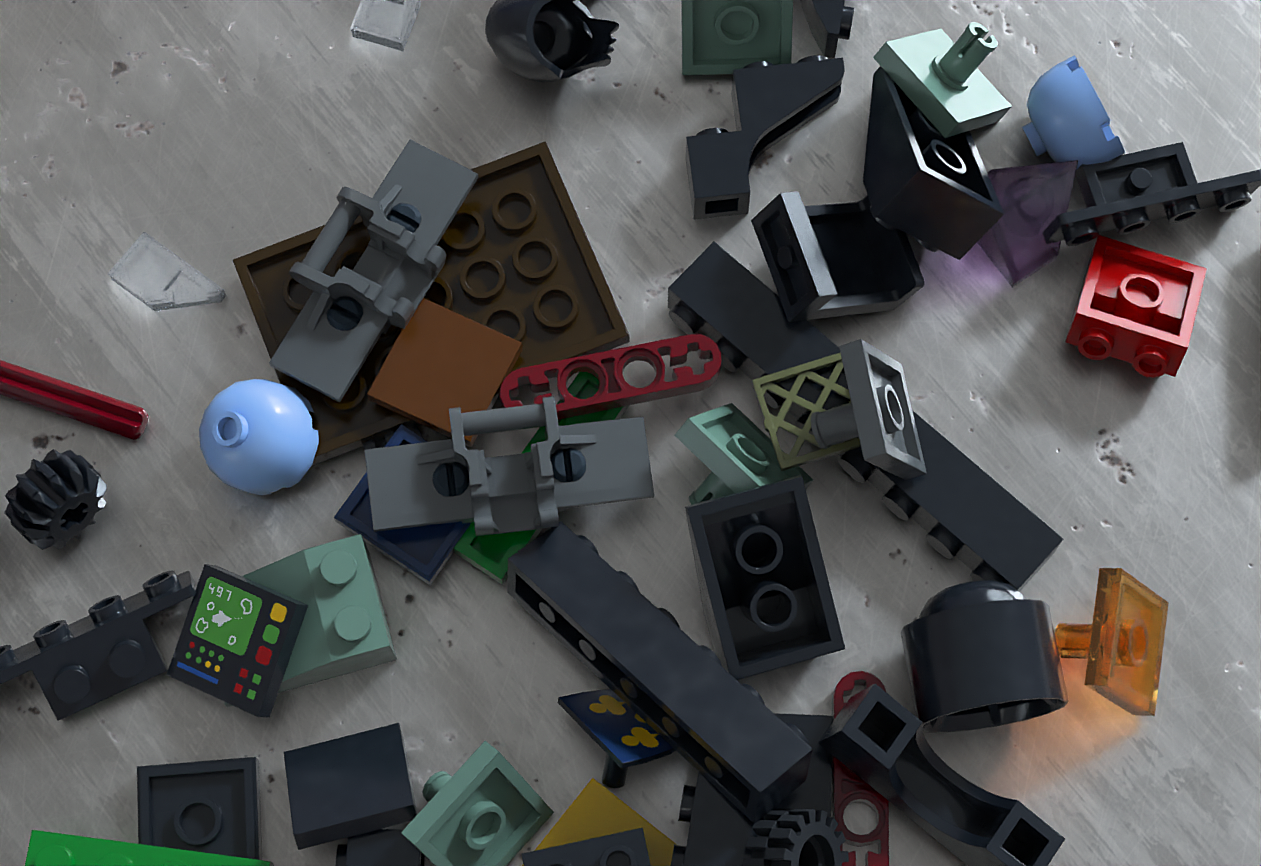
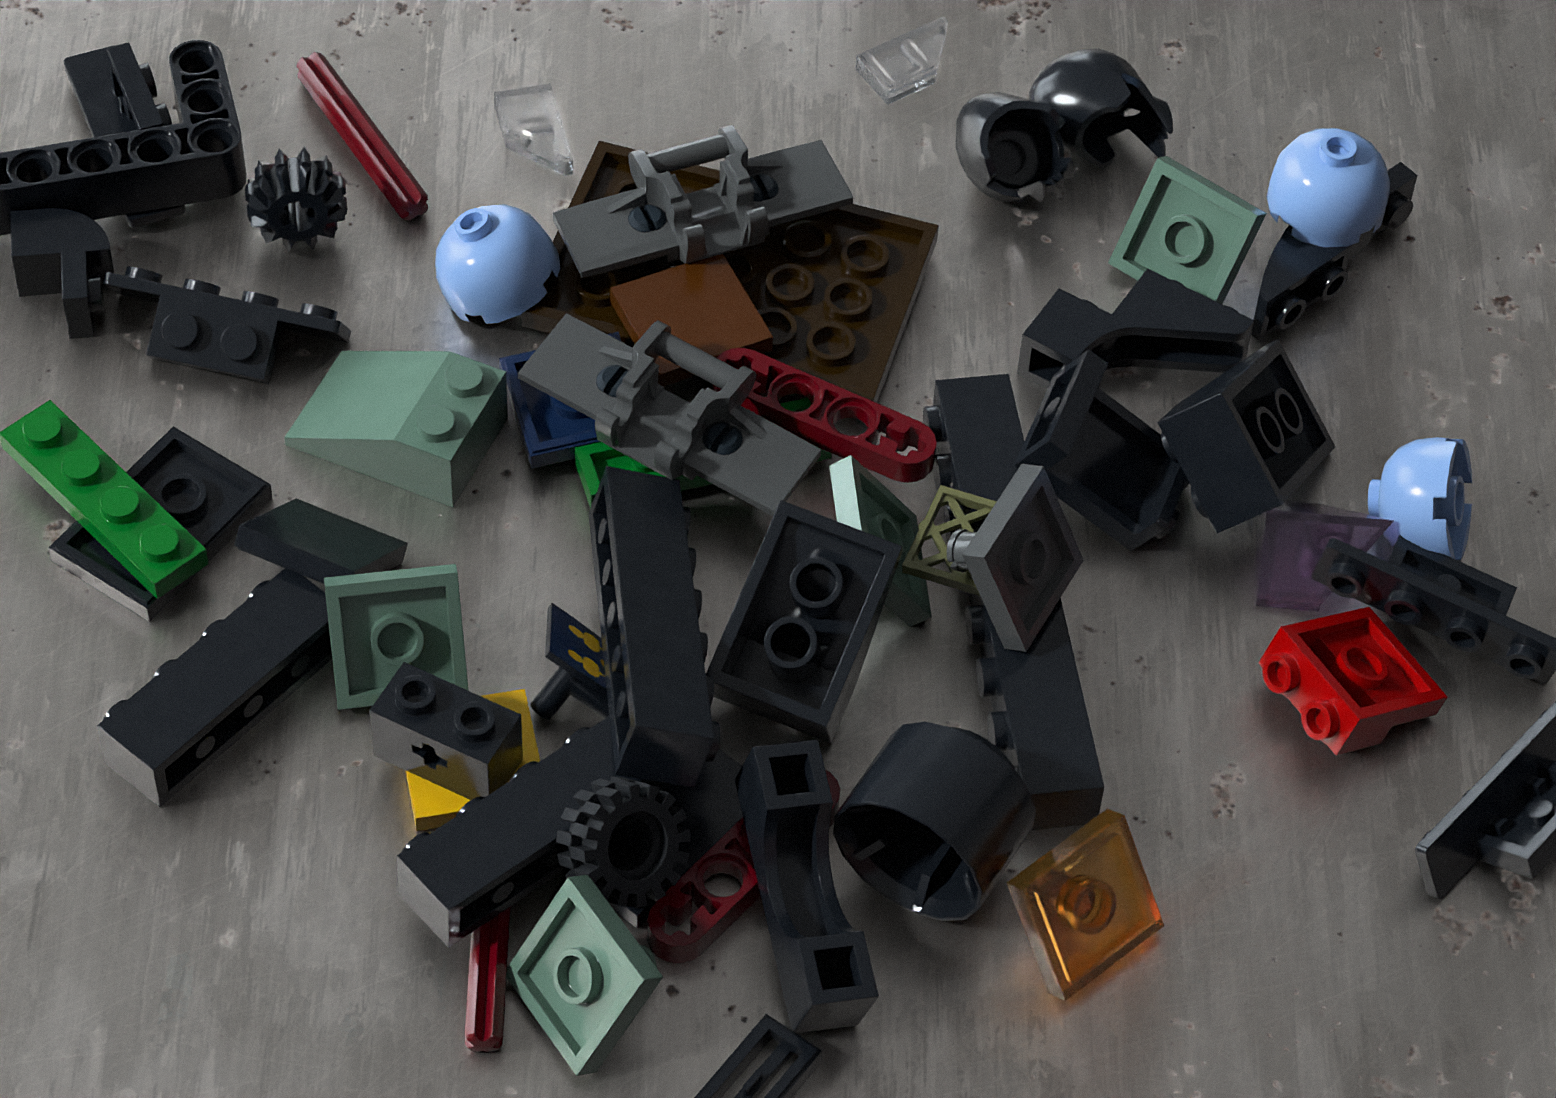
camera: 35 degrees right, 20 degrees down
black tile [166,564,308,717] -> none
sand green tile [873,22,1012,138] -> none

